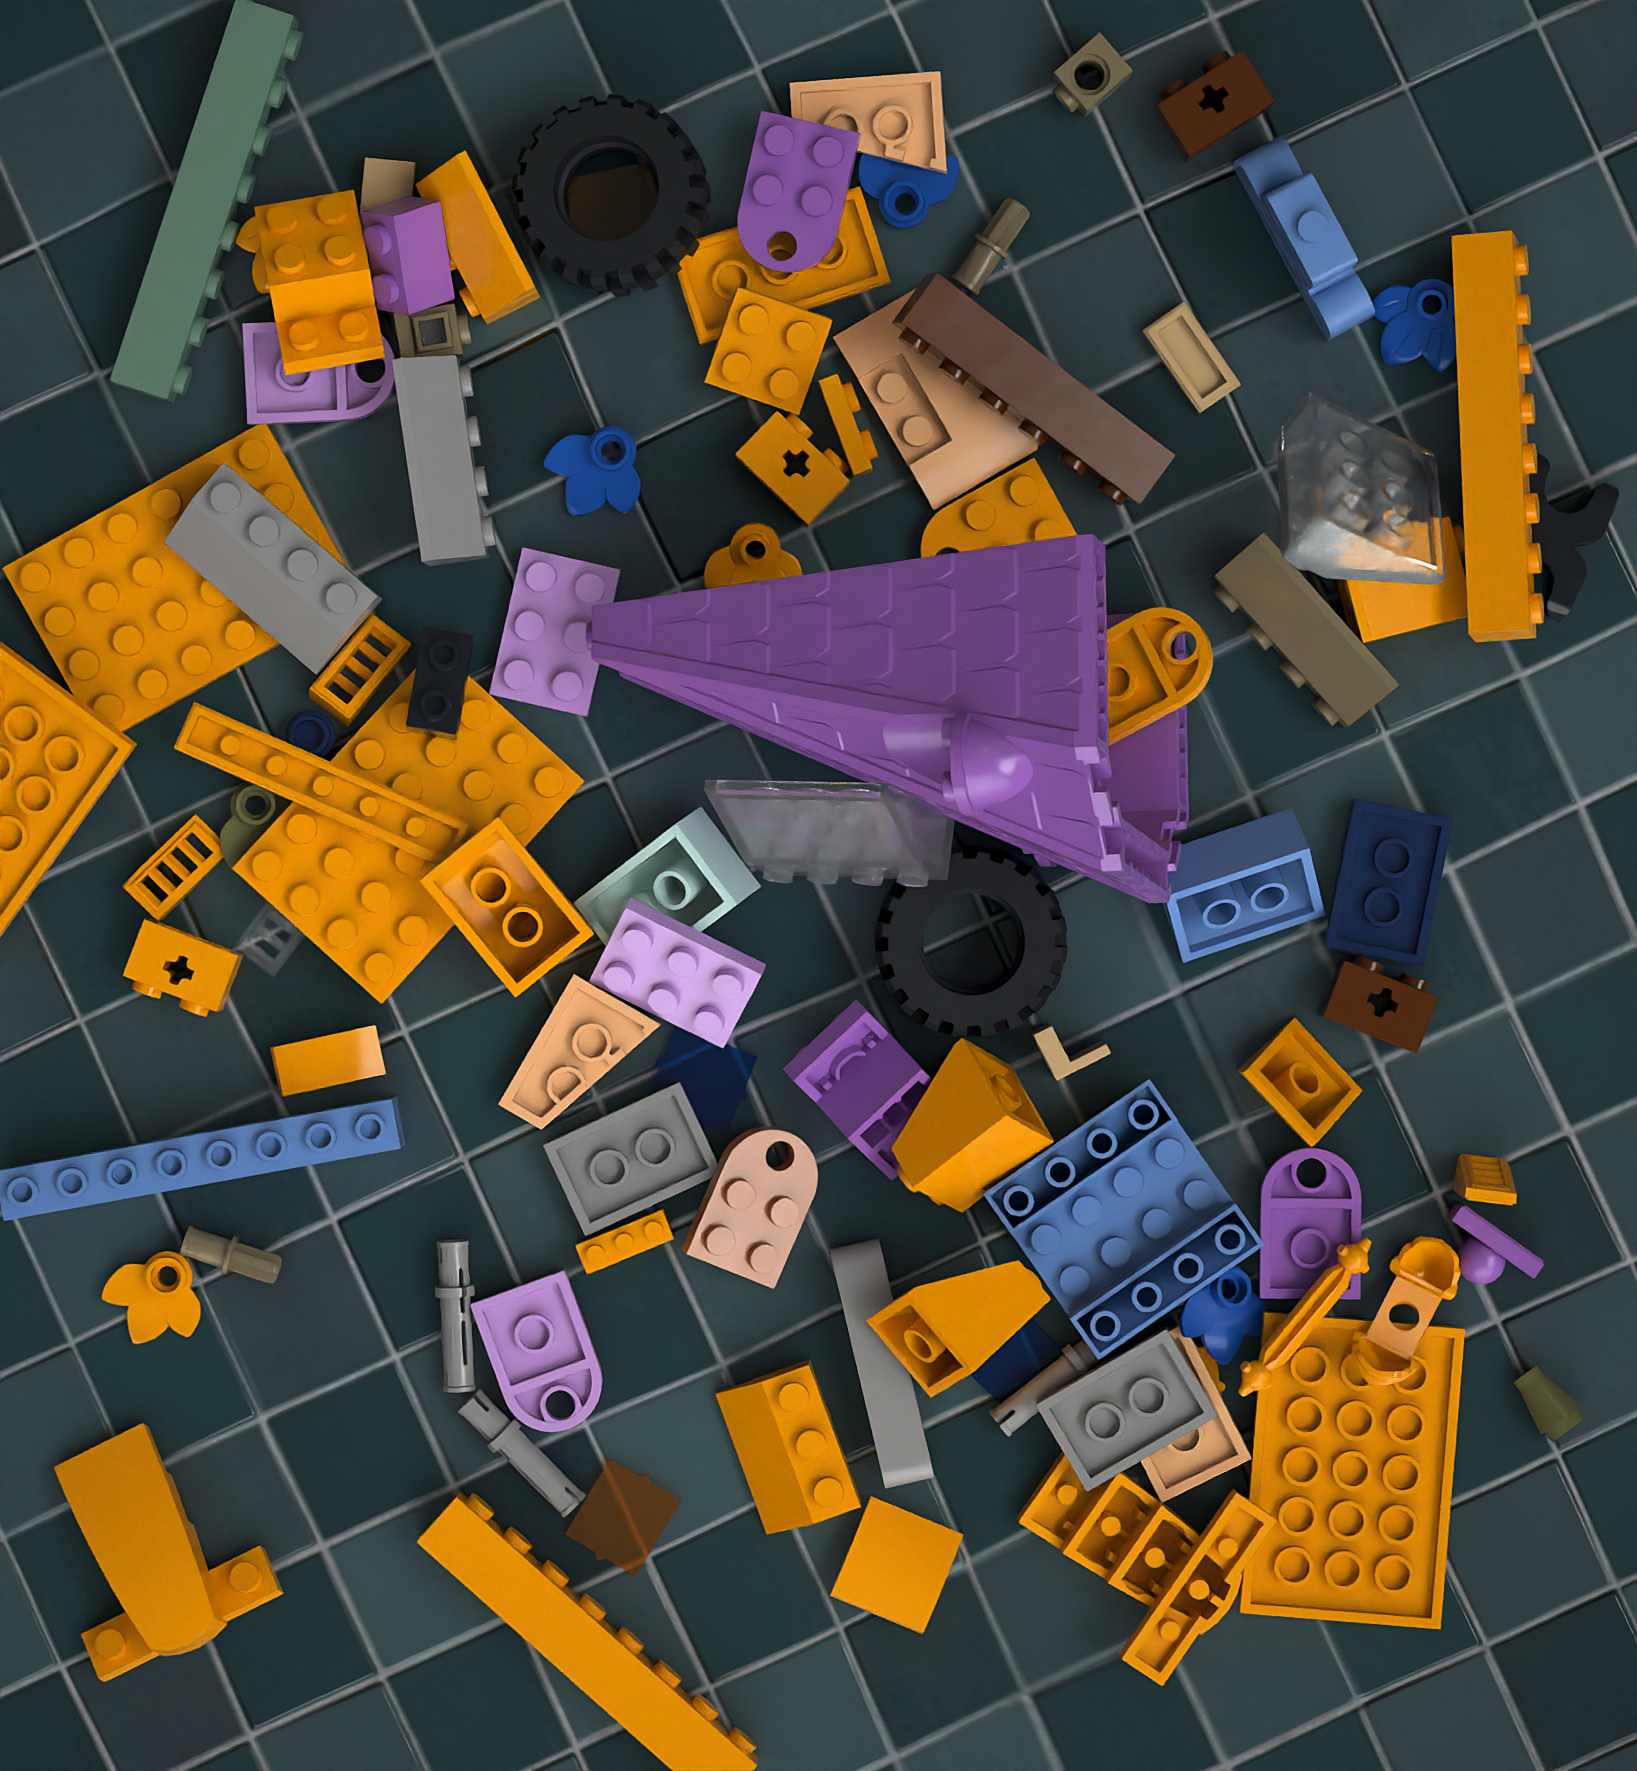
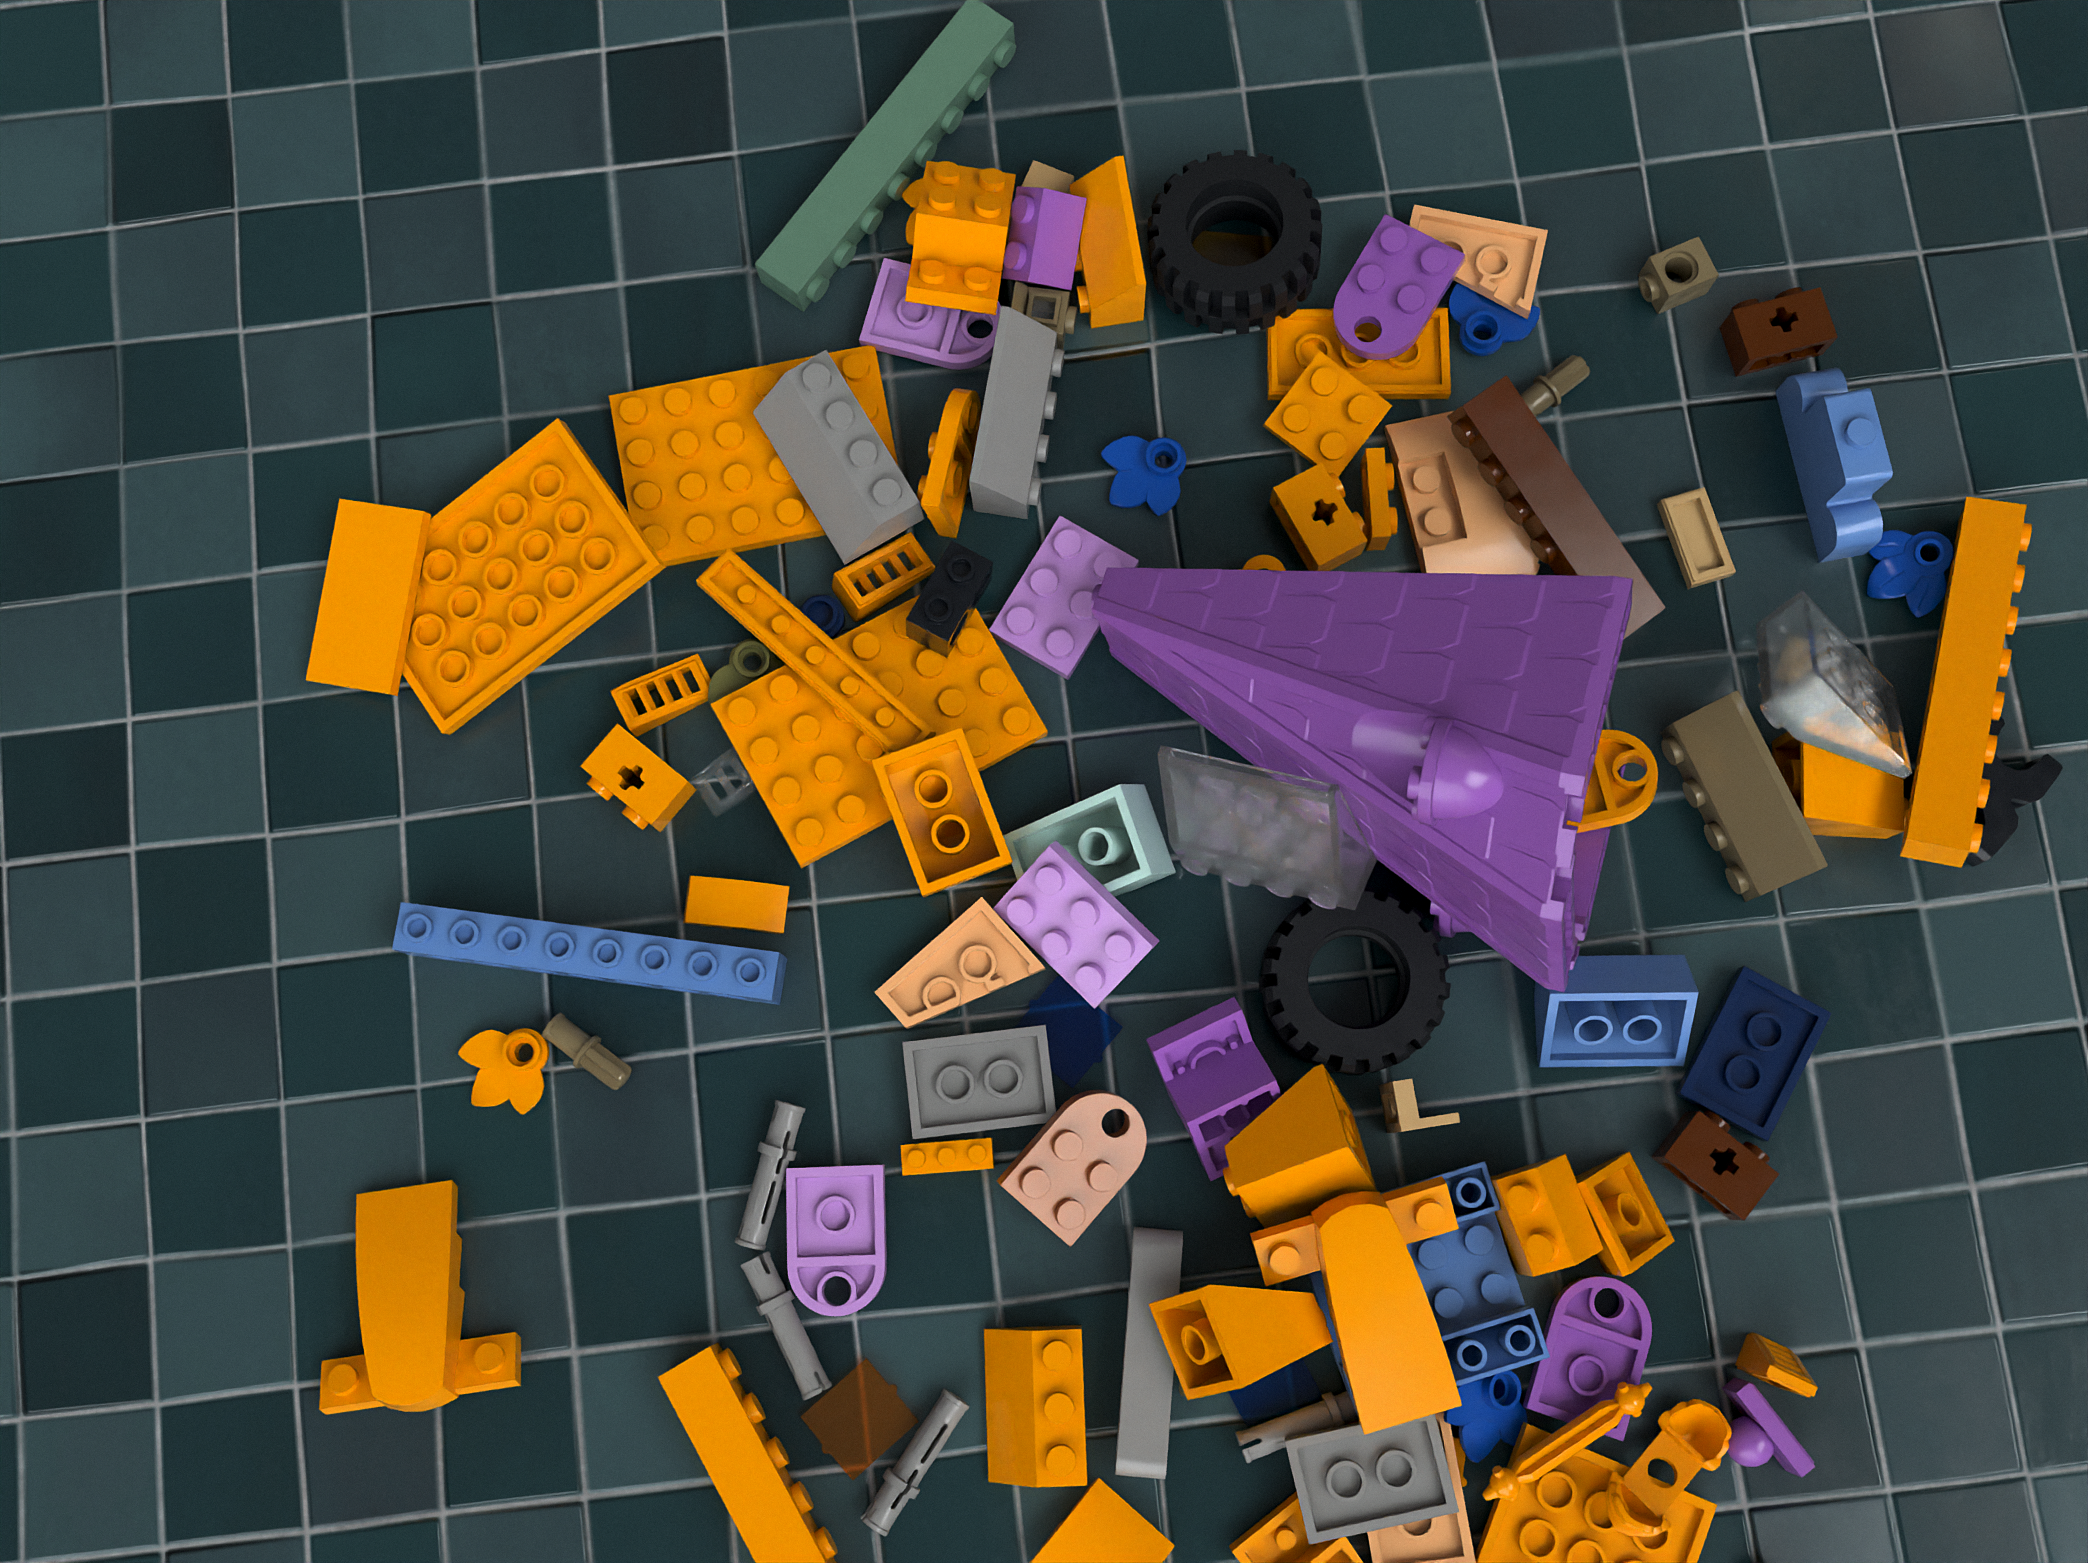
camera: 25 degrees right, 10 degrees down
none -> light grey pin [860,1388,970,1536]
none -> light orange plate [917,388,981,538]
none -> light orange slope [1250,1176,1462,1435]
none -> light orange slope [1490,1154,1604,1277]

